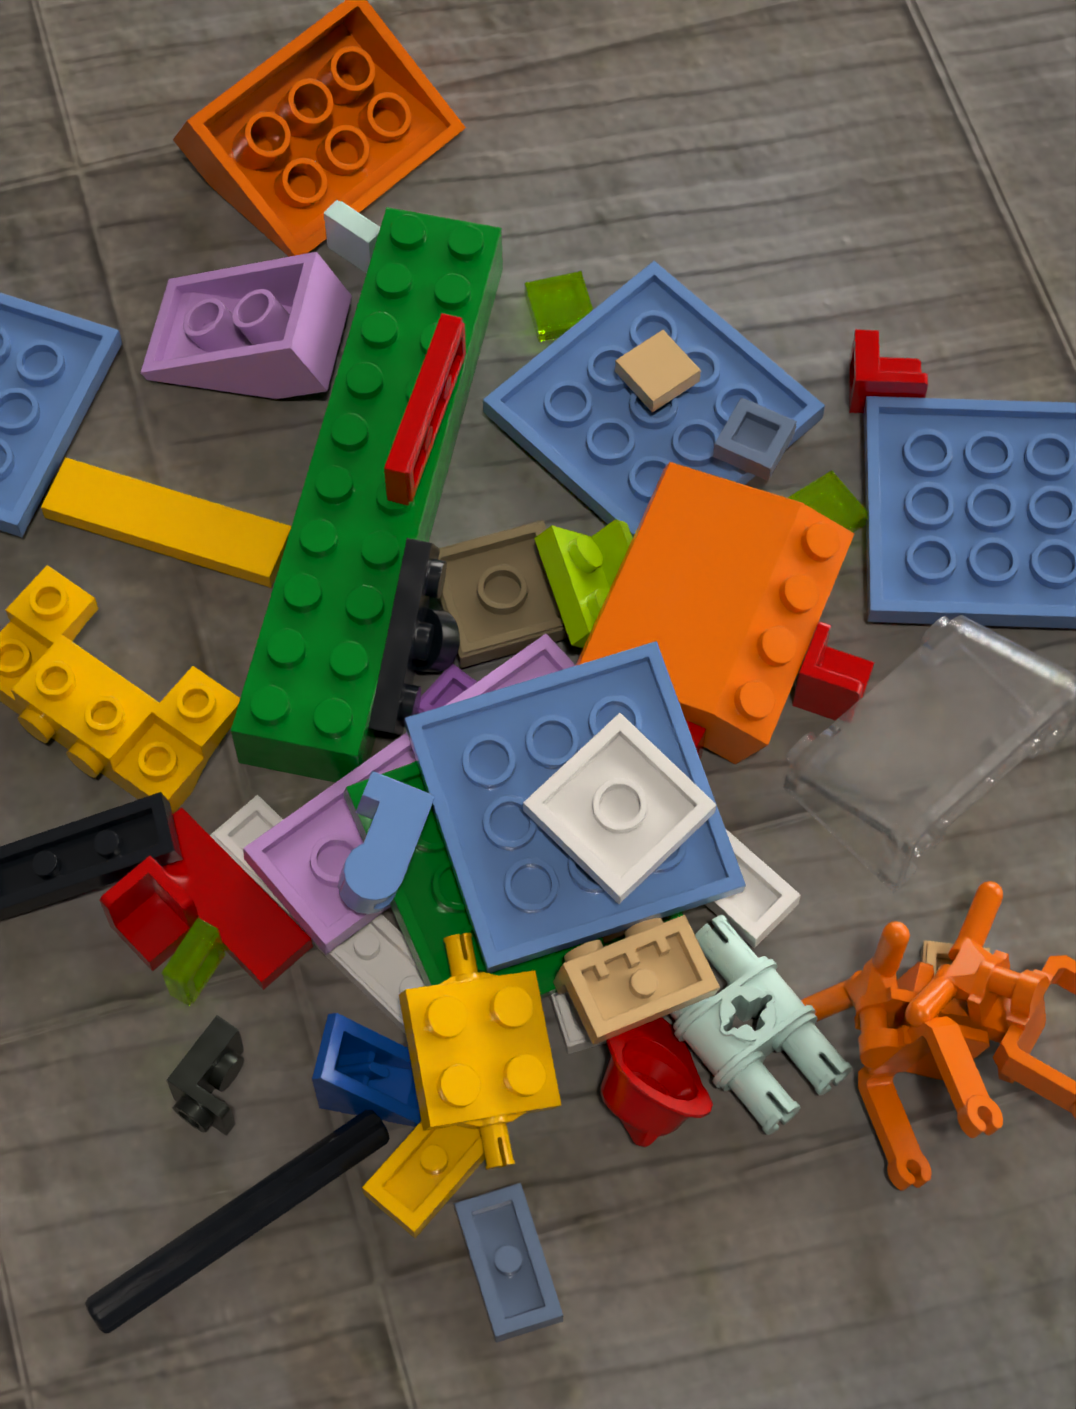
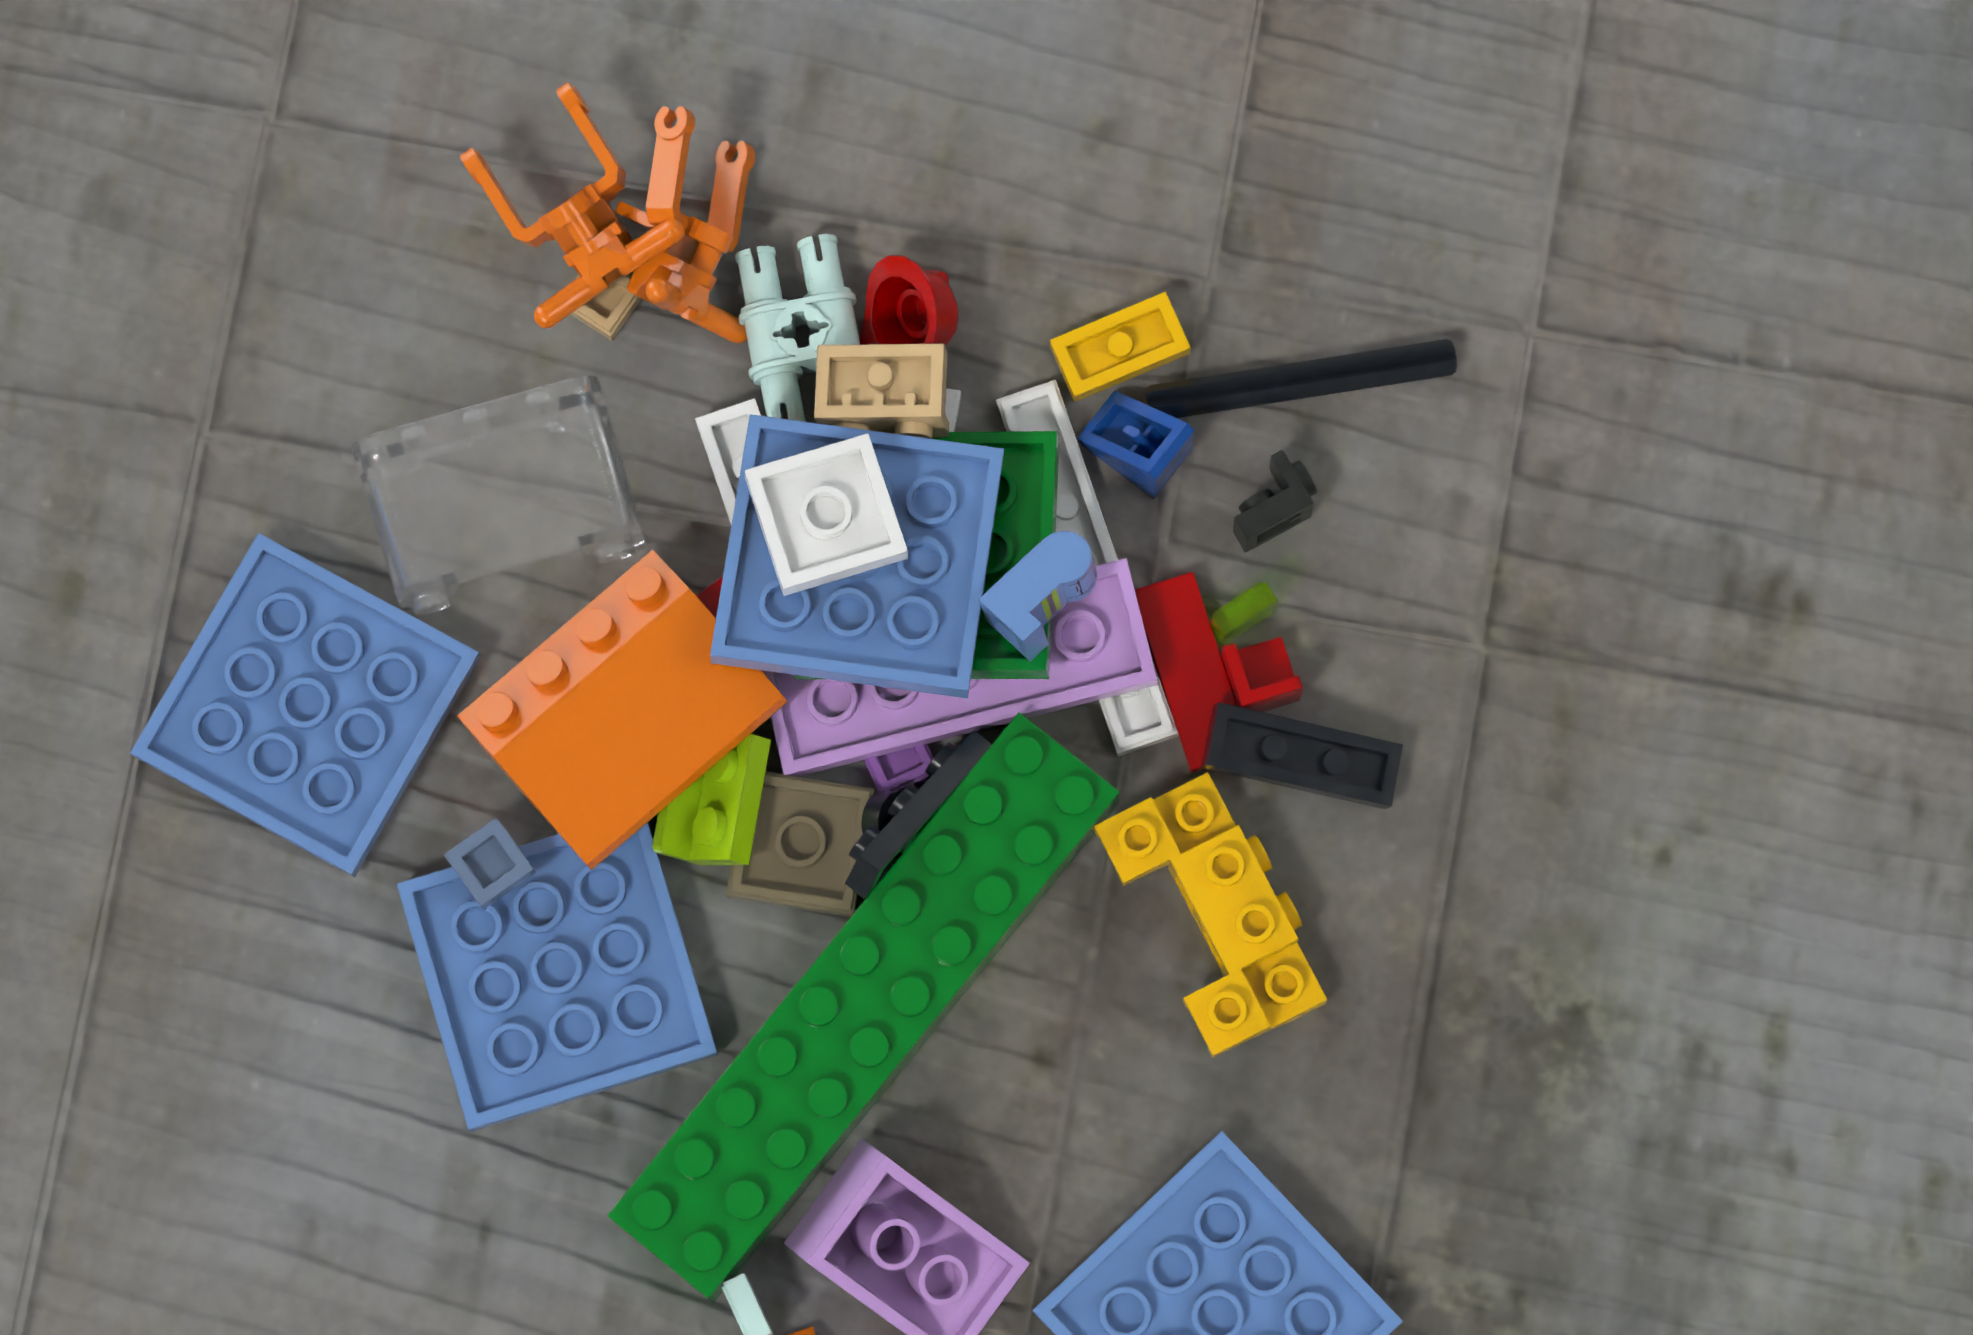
camera: 150 degrees left, 15 degrees up
yellow tile [41,457,291,588] -> none
red tile [384,313,466,506] -> none
yellow plate [399,933,561,1170] -> none
sand blue plate [454,1183,563,1343] -> none
clear neon green tile [524,271,593,342] -> none
tan tile [615,330,701,413] -> none
clear neon green tile [787,470,867,533] -> none
red panel [793,621,875,726] -> none
red panel [849,329,928,413] -> none

